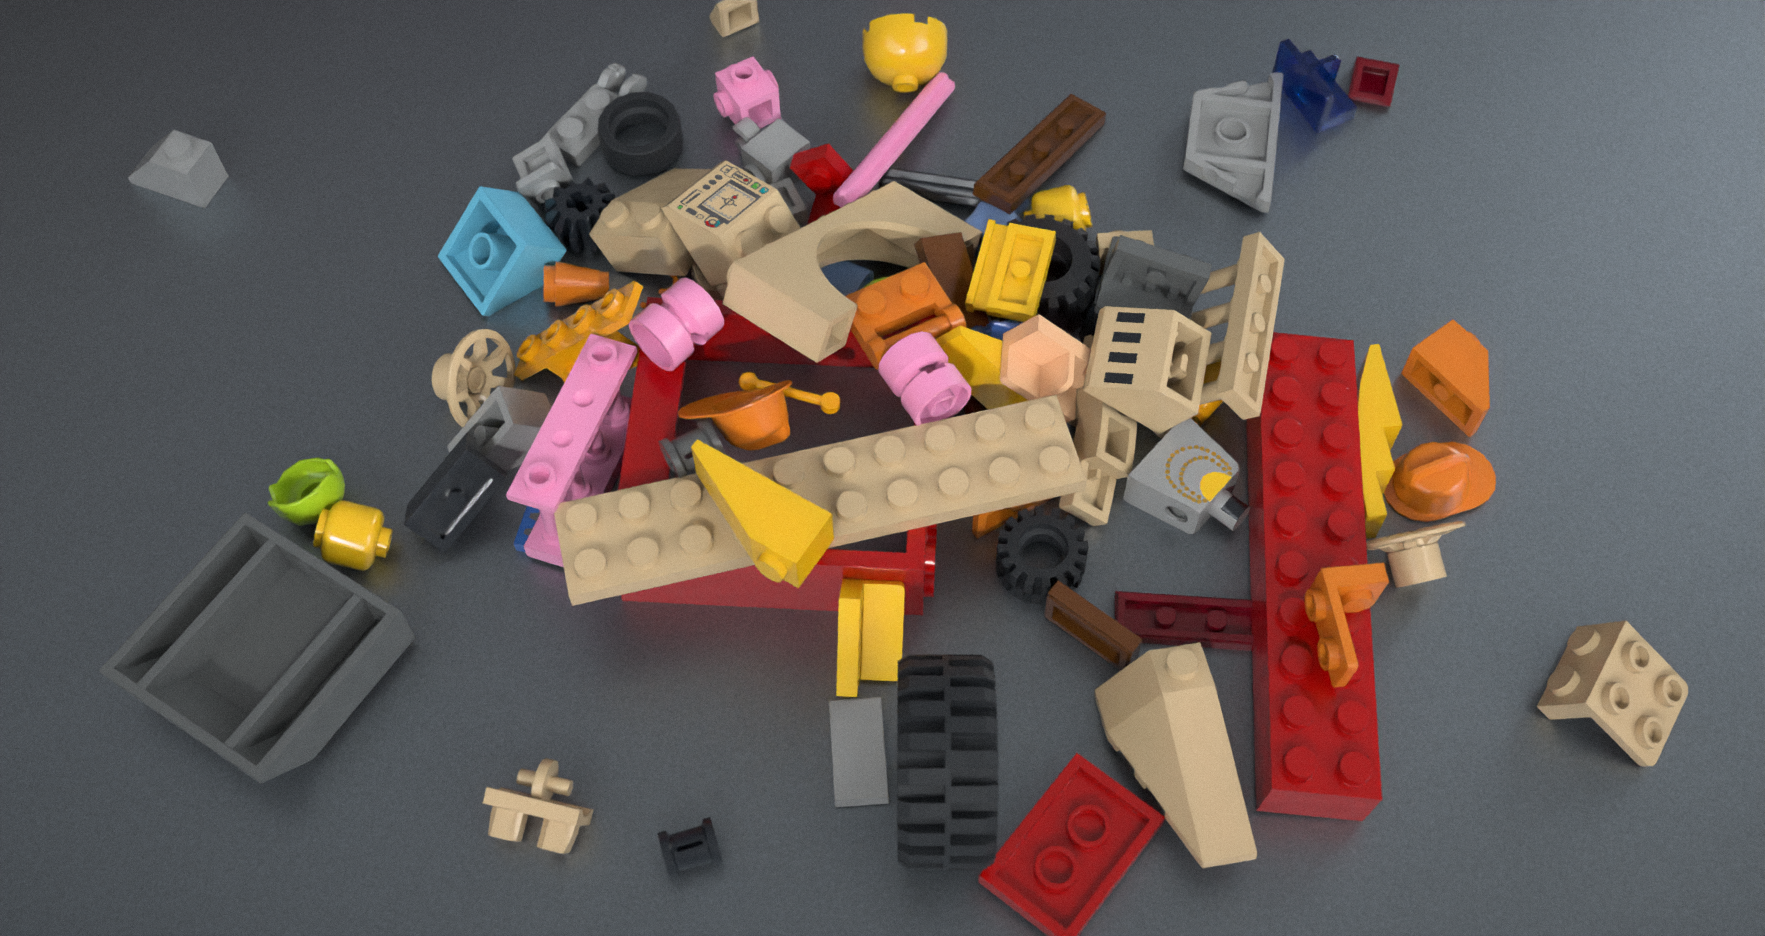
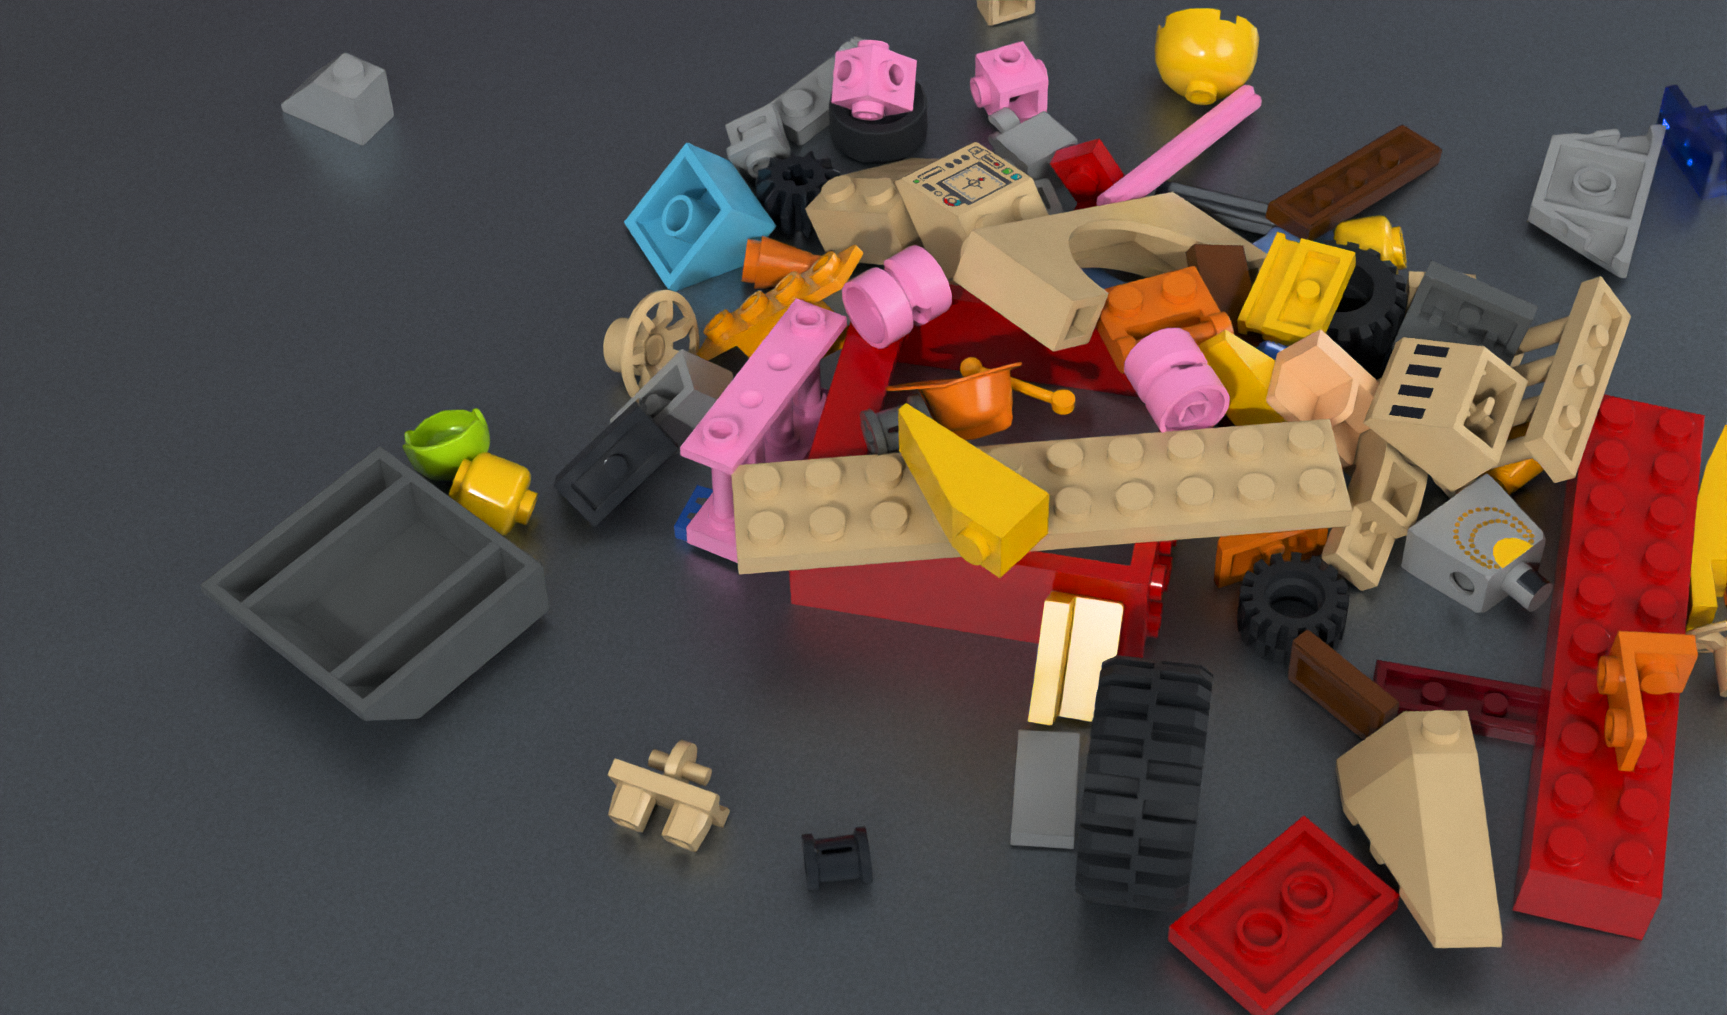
camera: 10 degrees right, 10 degrees down
none -> bright pink brick [831,40,917,120]

